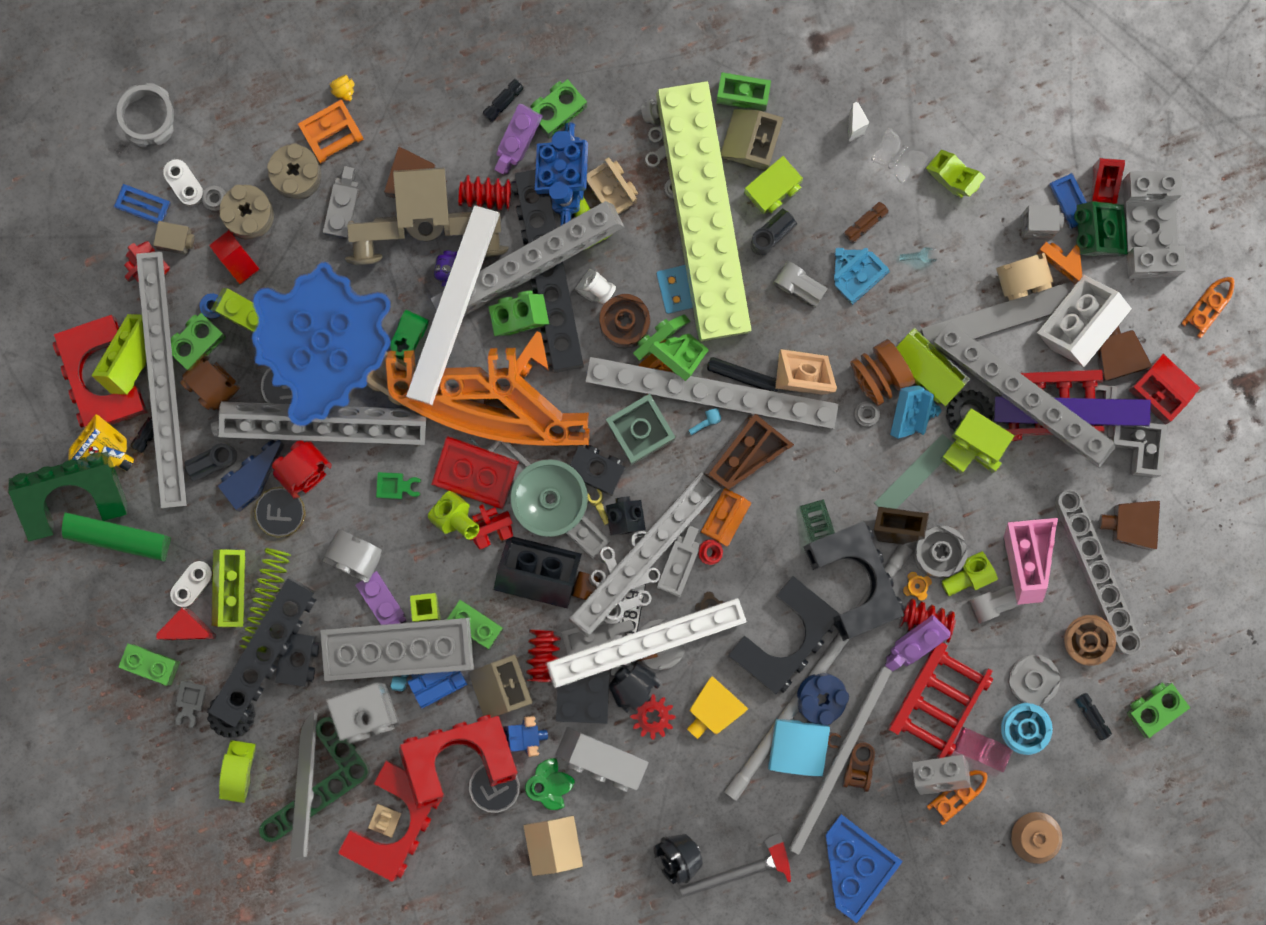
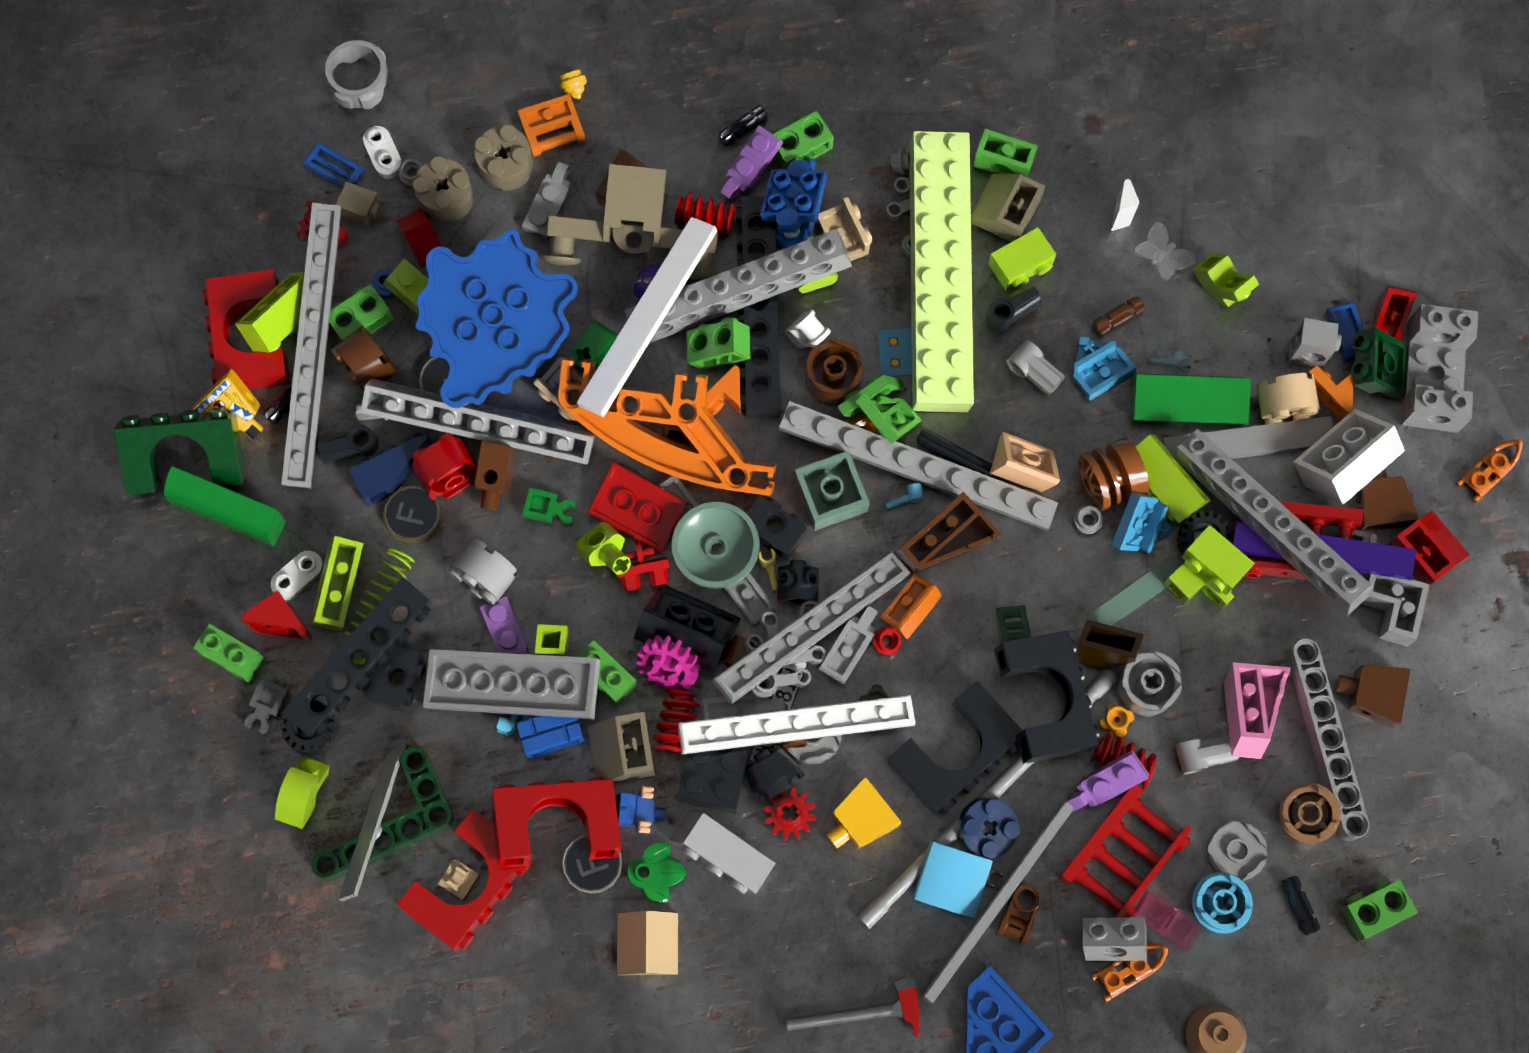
camera: 10 degrees right, 10 degrees down
light grey plate [327,683,399,743] -> none
black cone [654,834,703,885] -> none
lime piece [941,551,998,597] -> none
none -> reddish brown torso [475,441,518,511]
none -> dark pink gear [636,635,701,691]
none -> green brick [1131,373,1251,424]

